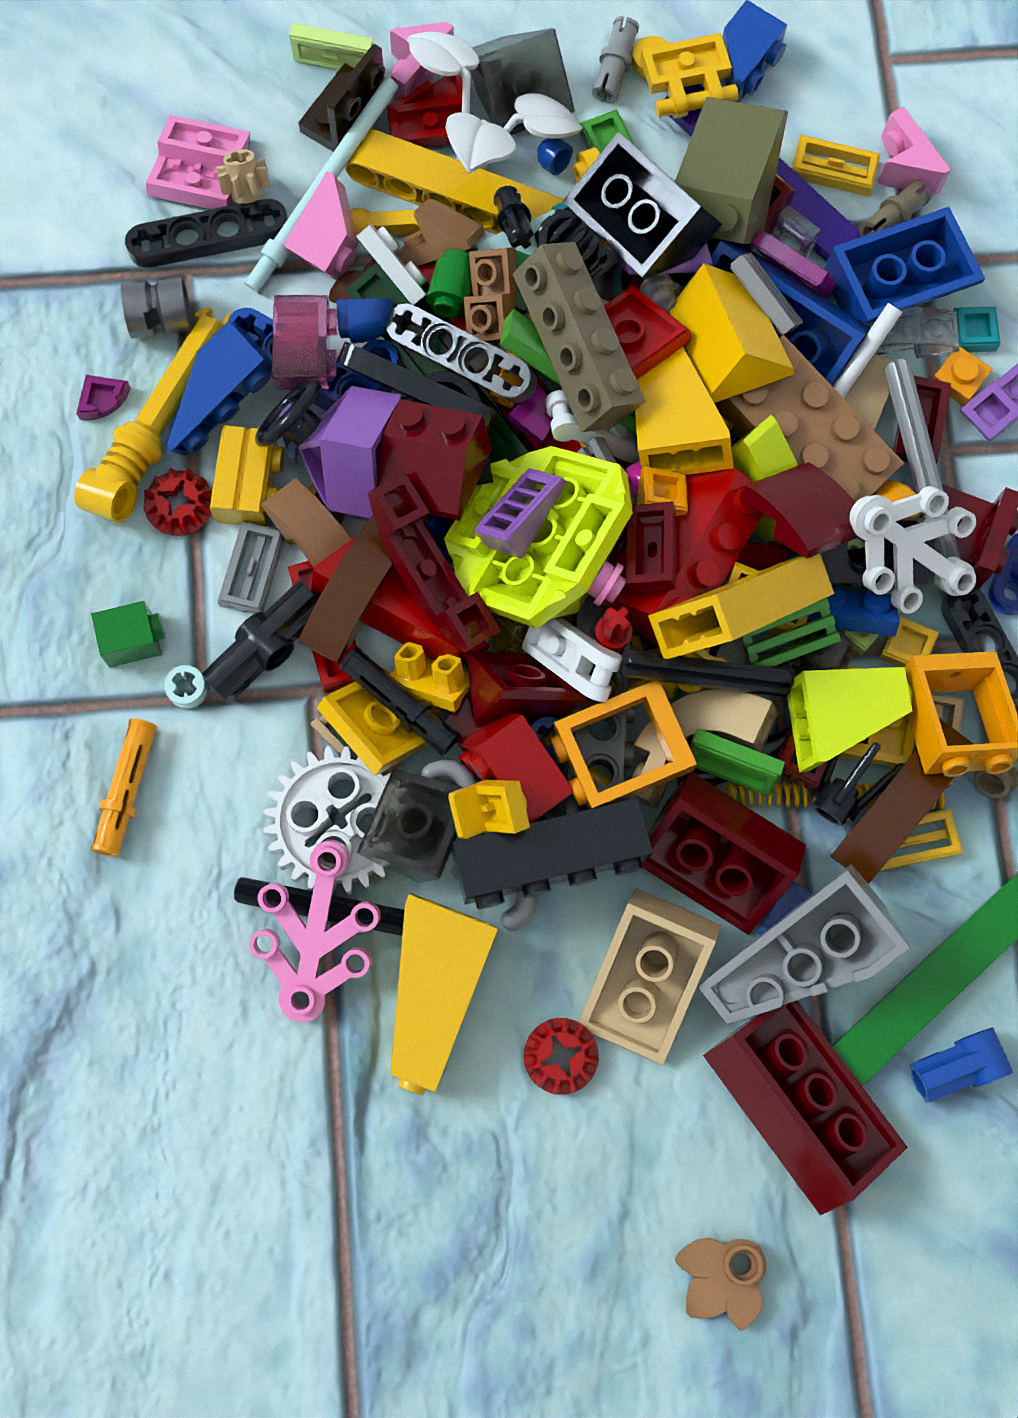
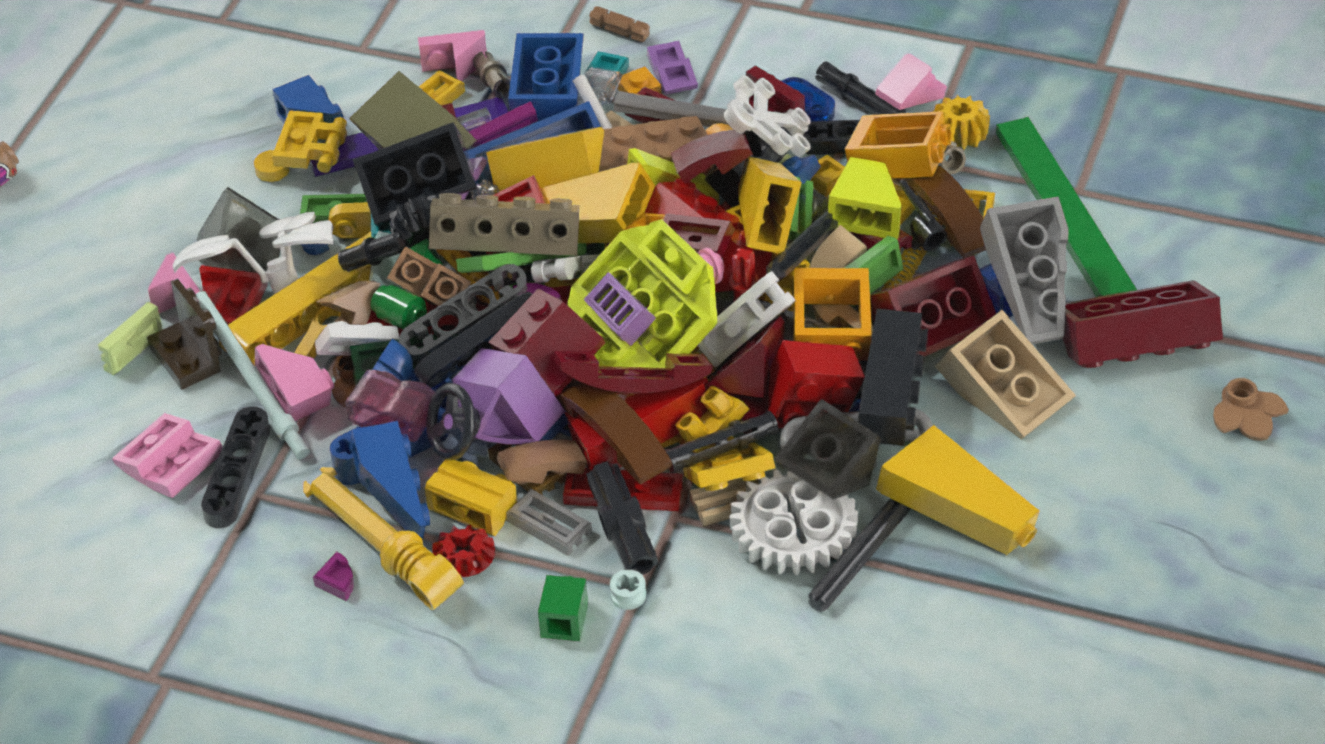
camera: 60 degrees left, 30 degrees down
light orange pin [90,718,158,858] -> none
flat silver wheel [121,275,192,339] -> none
tan gear [216,149,270,204] -> none
bright pink plant [249,840,381,1022] -> none
yellow bracket [448,780,530,839] -> none
red gear [523,1018,599,1095] -> none
light grey pin [592,16,639,103] -> none
light grey tile [730,253,803,335] -> none
blue piece [909,1027,1013,1103] -> none

